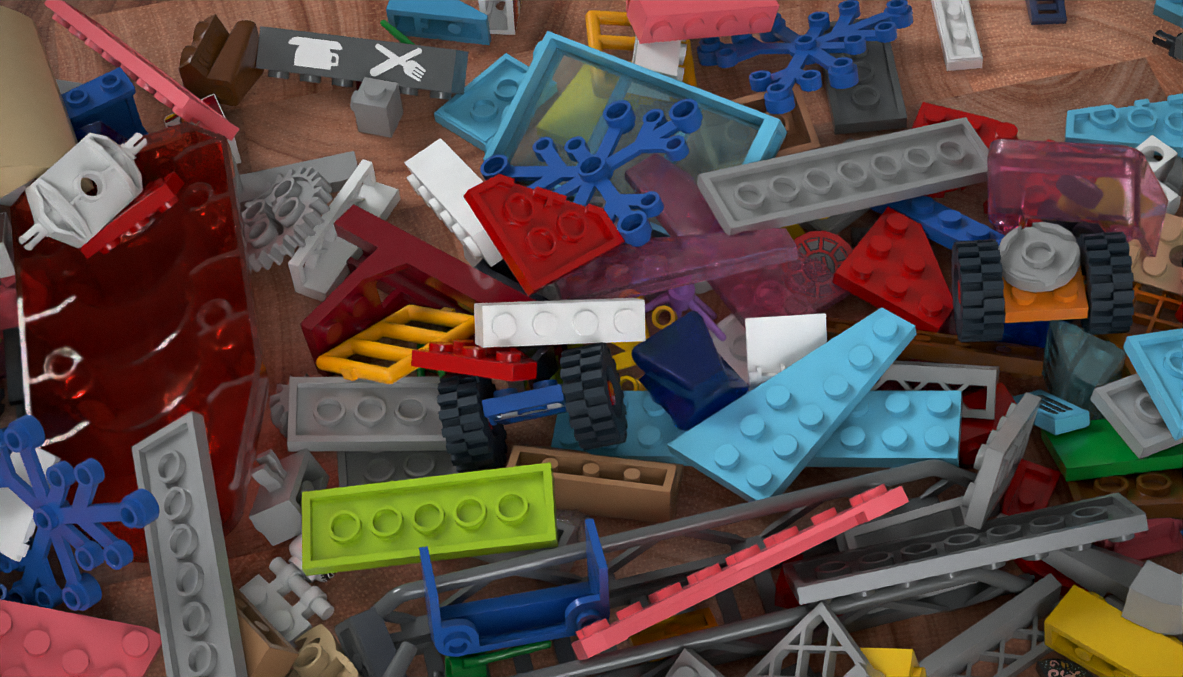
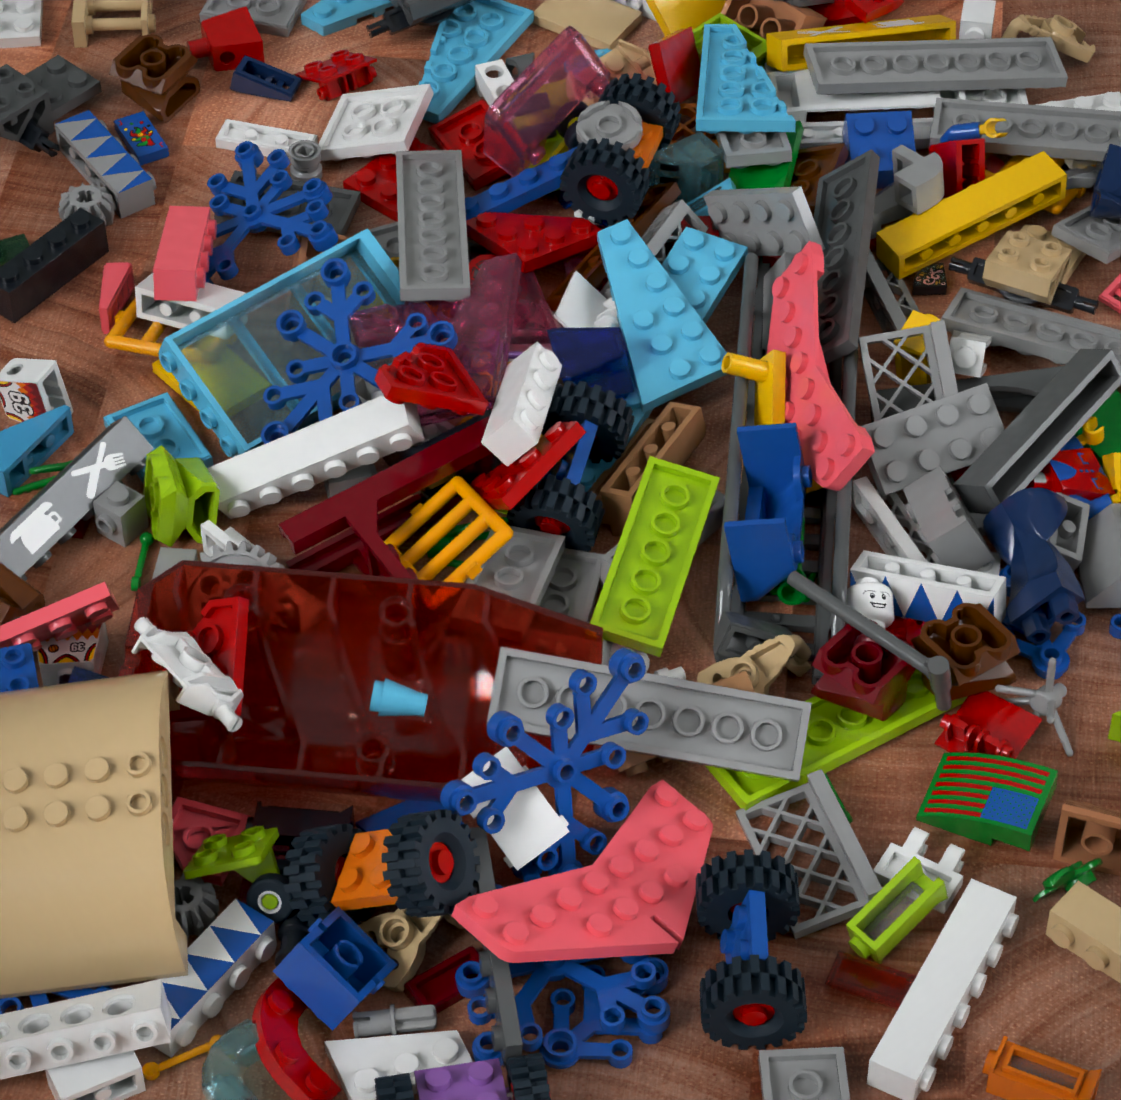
camera: 75 degrees left, 5 degrees down
none -> green hinge [131,532,154,591]
none -> lime piece [143,445,220,547]
none -> light grey wheel [288,140,323,182]
none -> red hinge [294,49,377,101]
none -> white plate [318,84,434,161]
none -> medium azure cone [369,678,428,717]
none -> yellow piece [721,349,786,426]

